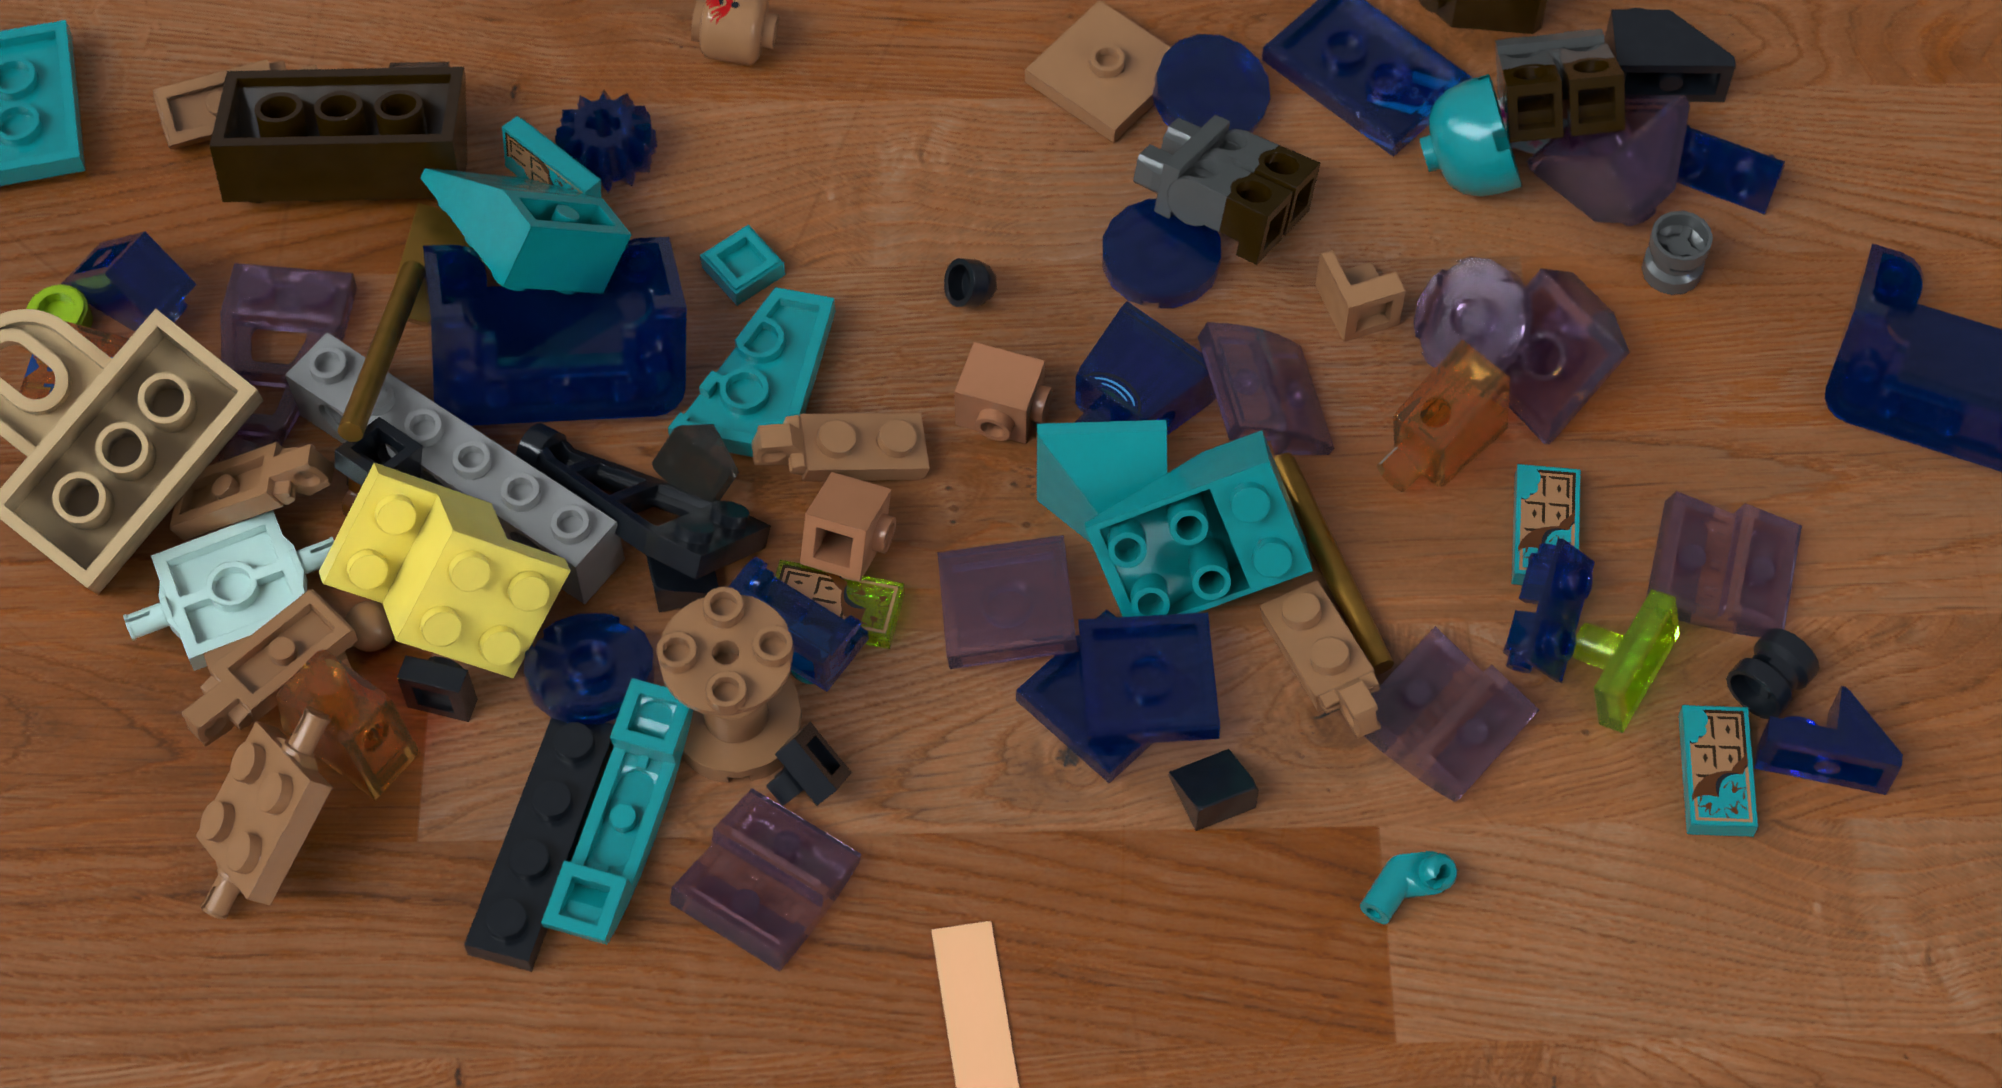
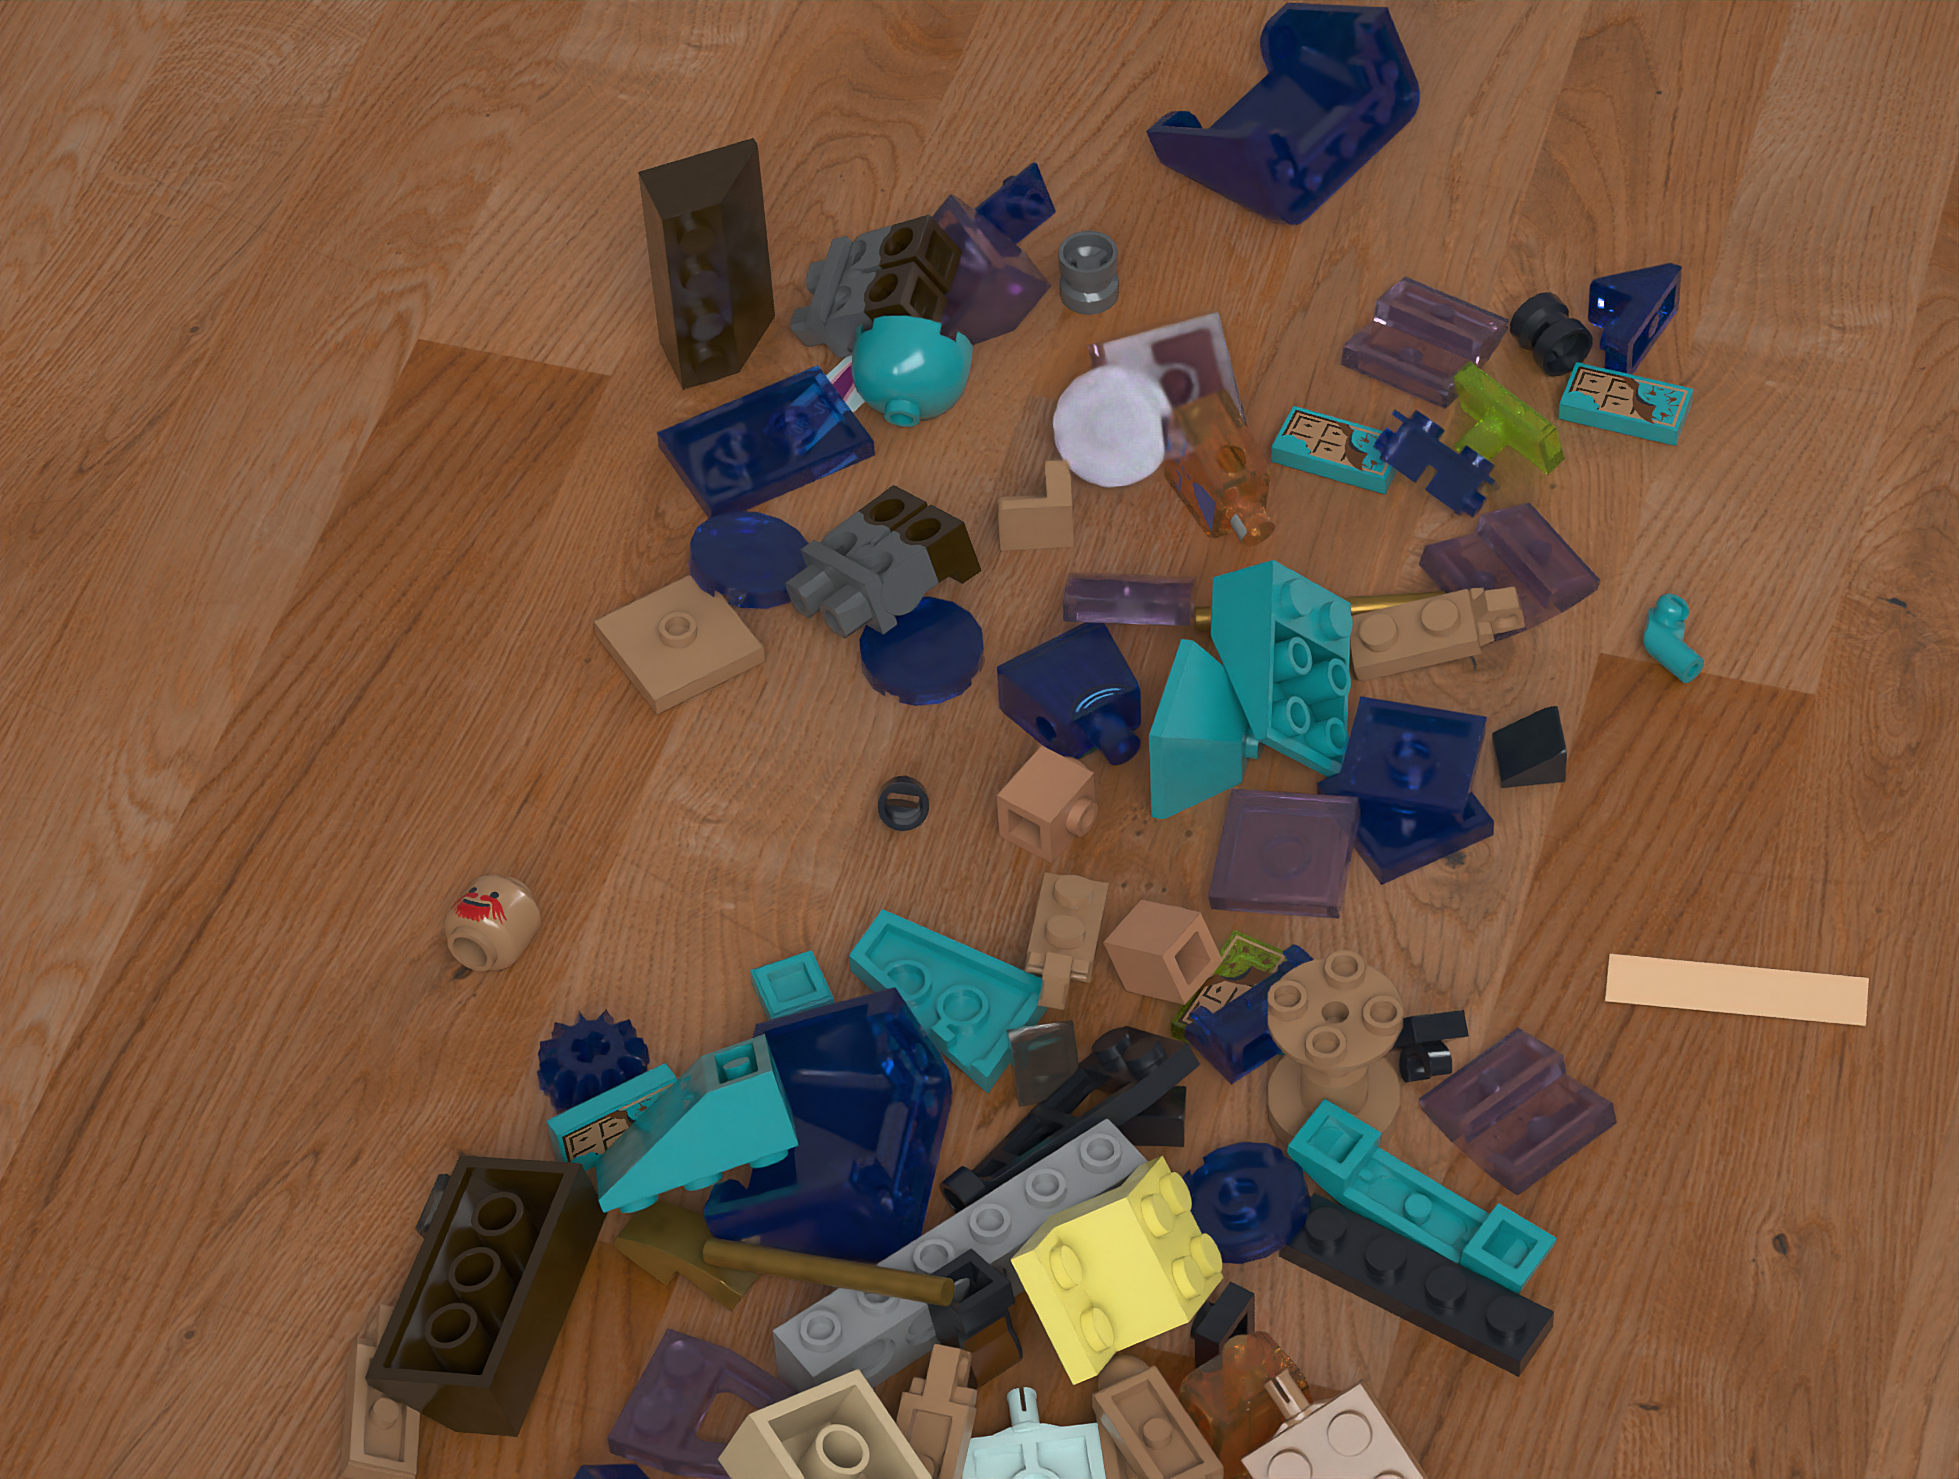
camera: 70 degrees left, 10 degrees down
black slope [1604,8,1736,102] -> none

